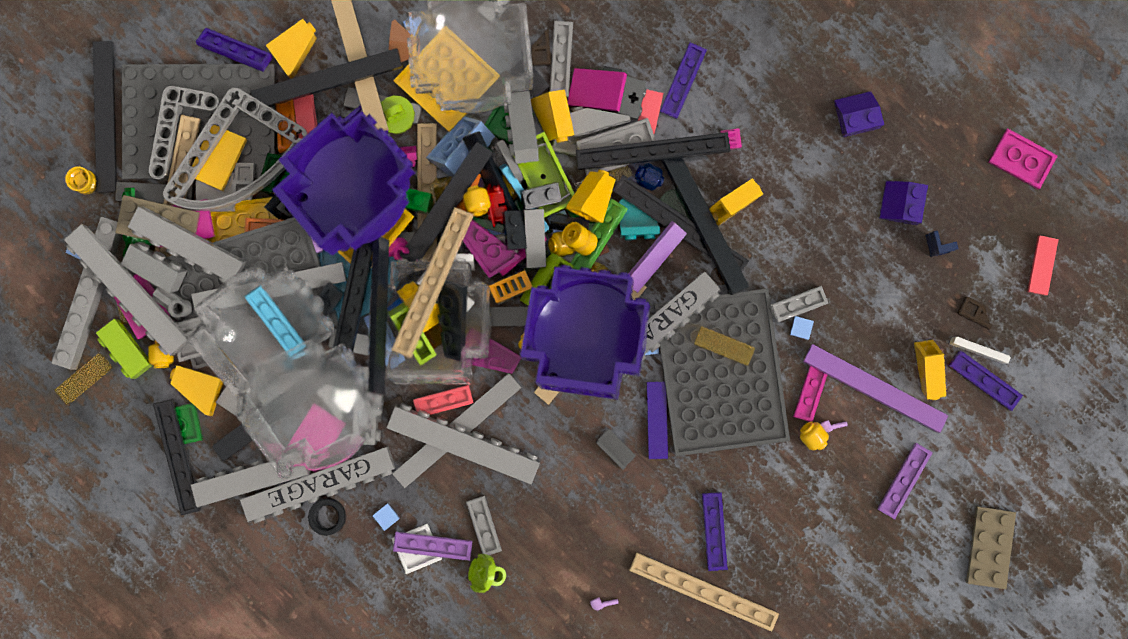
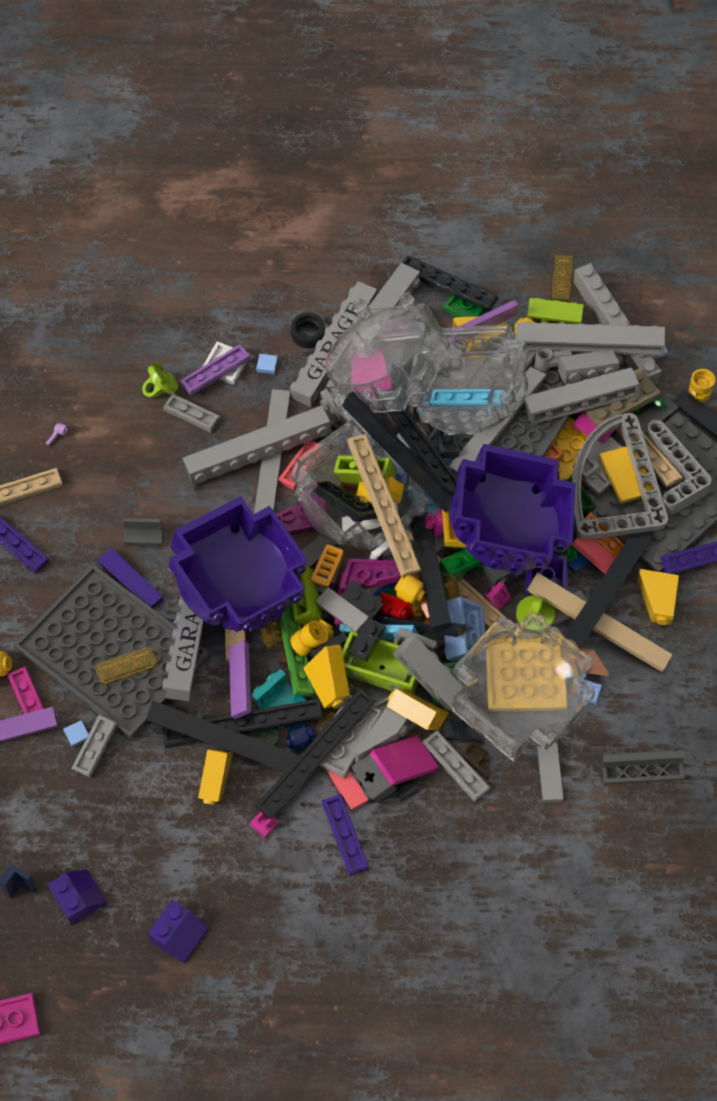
camera: 135 degrees right, 25 degrees down
none -> medium lavender tile [451,300,518,345]

